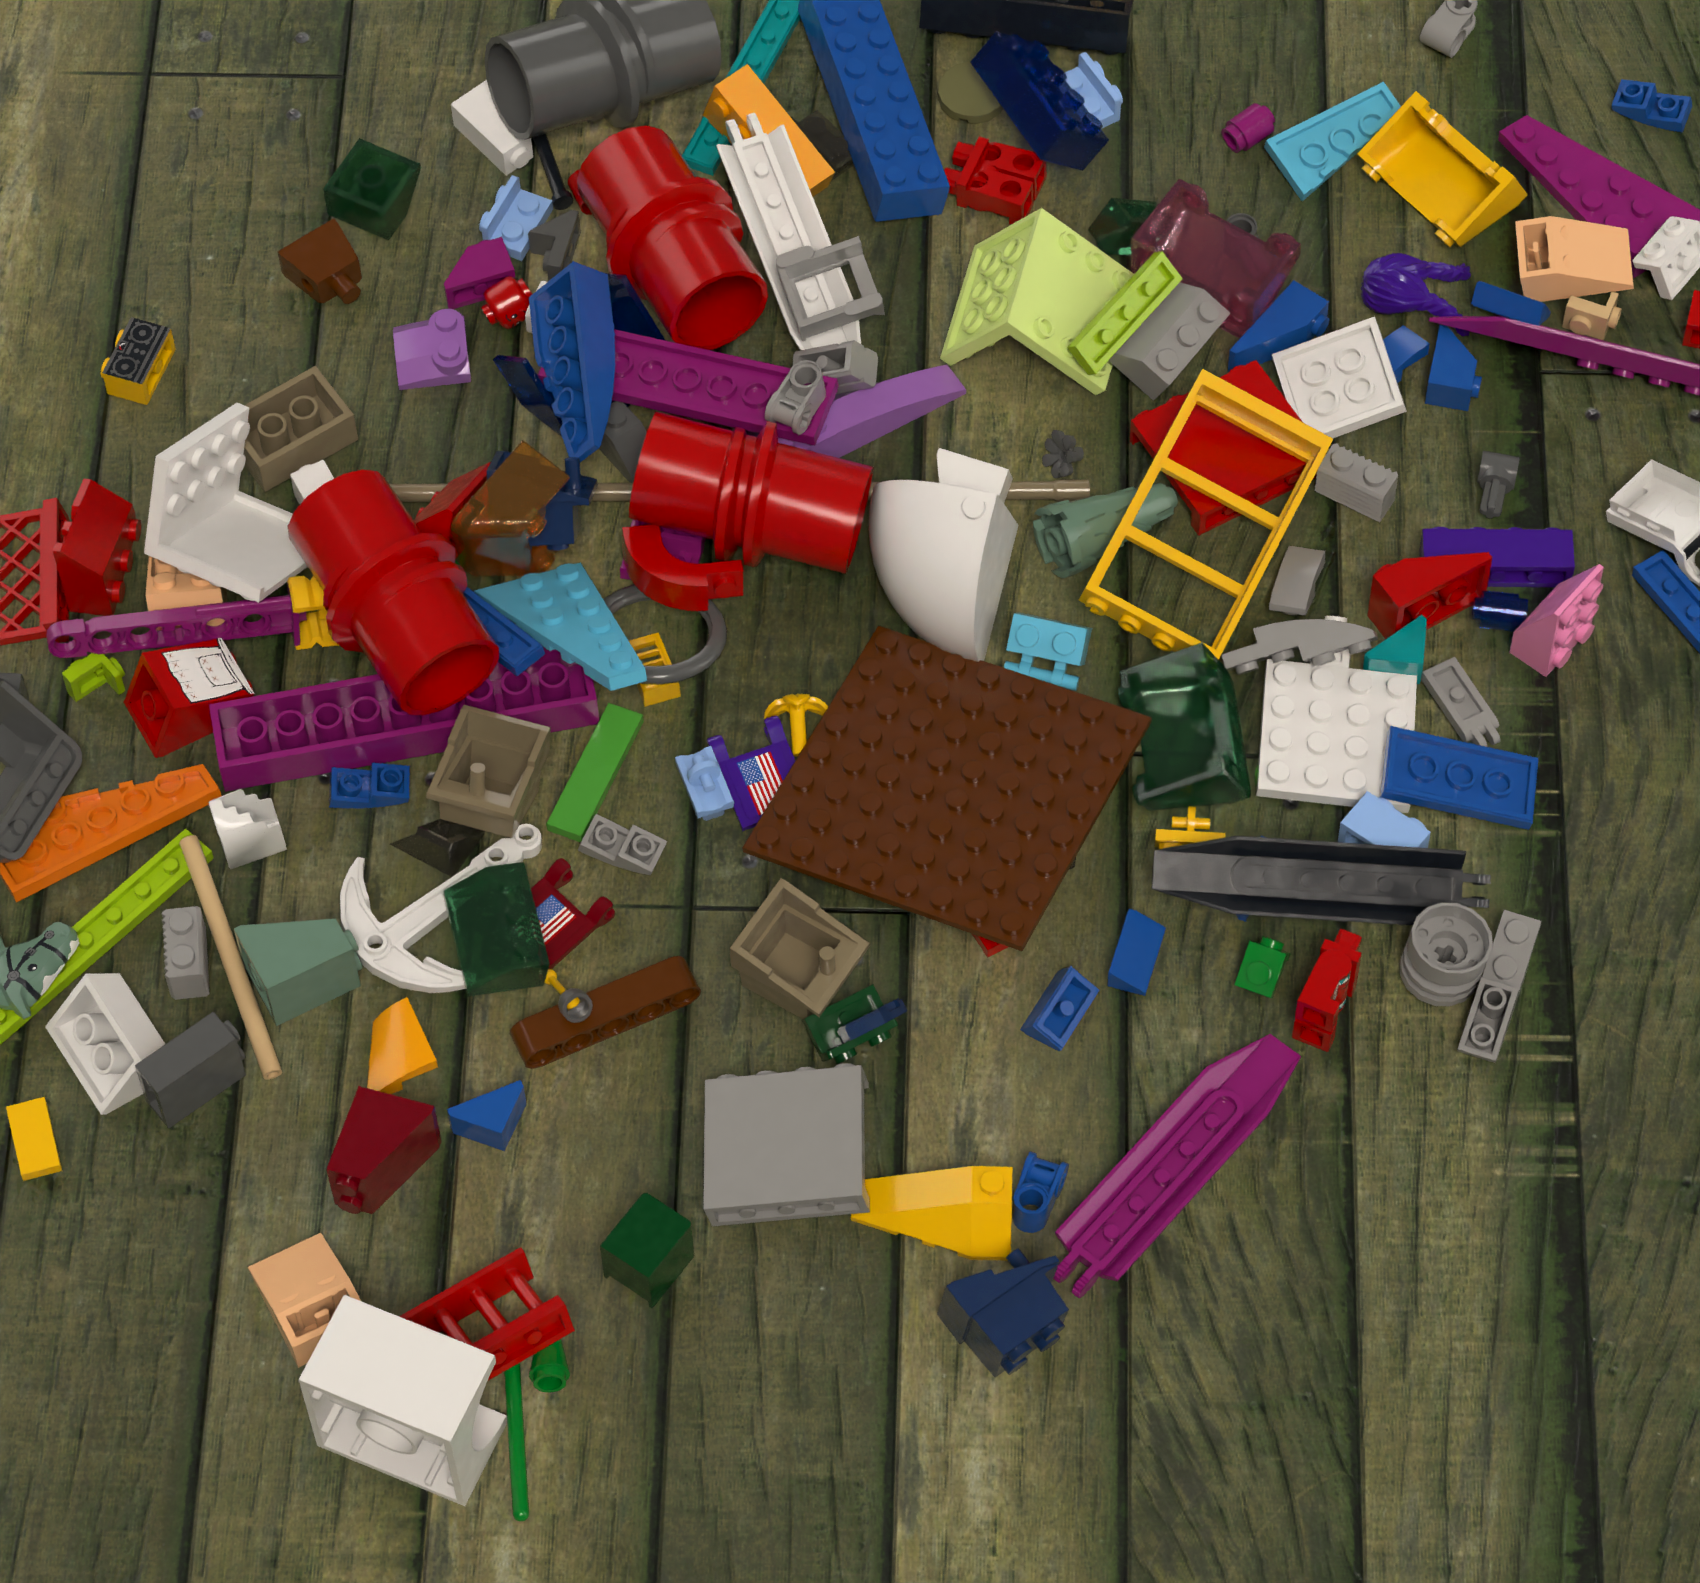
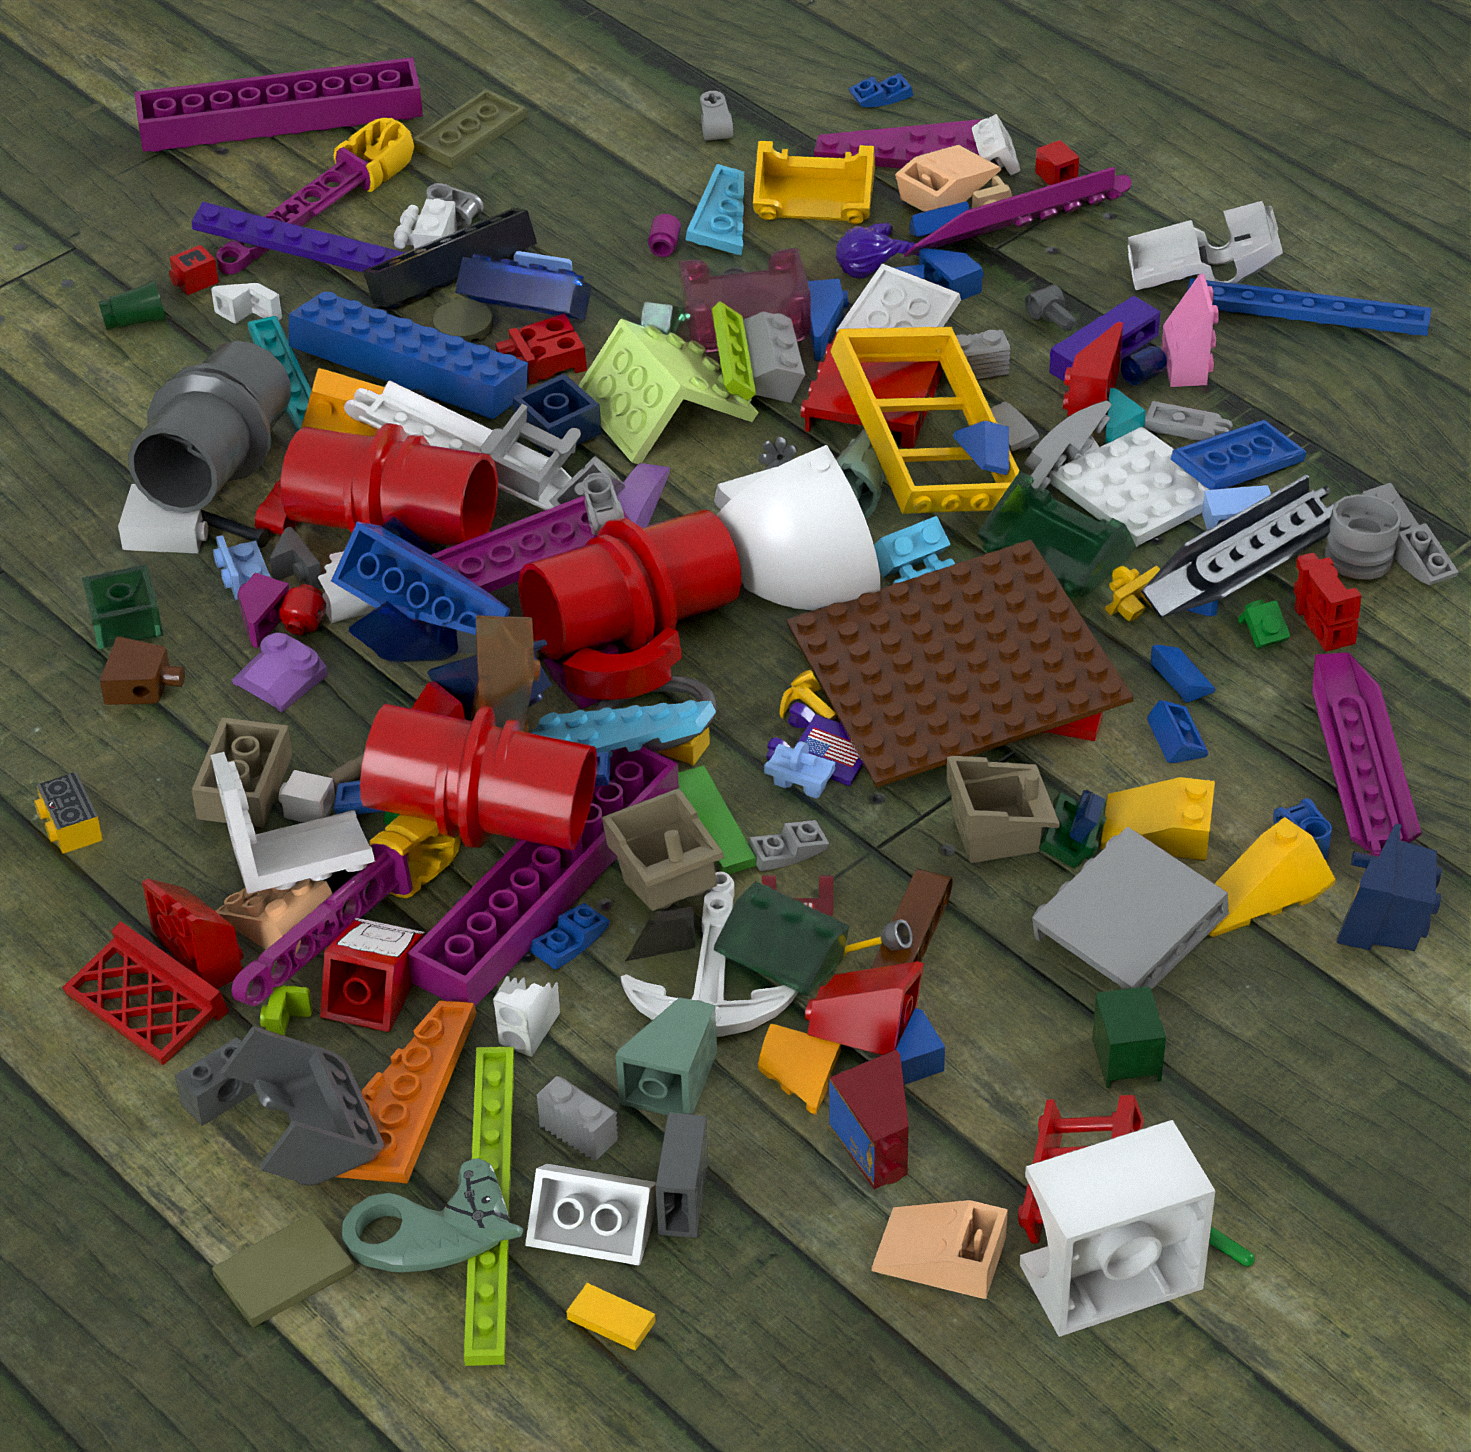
camera: 45 degrees left, 15 degrees down
tan piece [179,835,282,1080] -> none
none -> dark blue brick [513,373,601,458]
none -> red slope [805,961,924,1055]
none -> blue slope [952,421,1009,475]
none -> yellow slope [1100,777,1215,861]

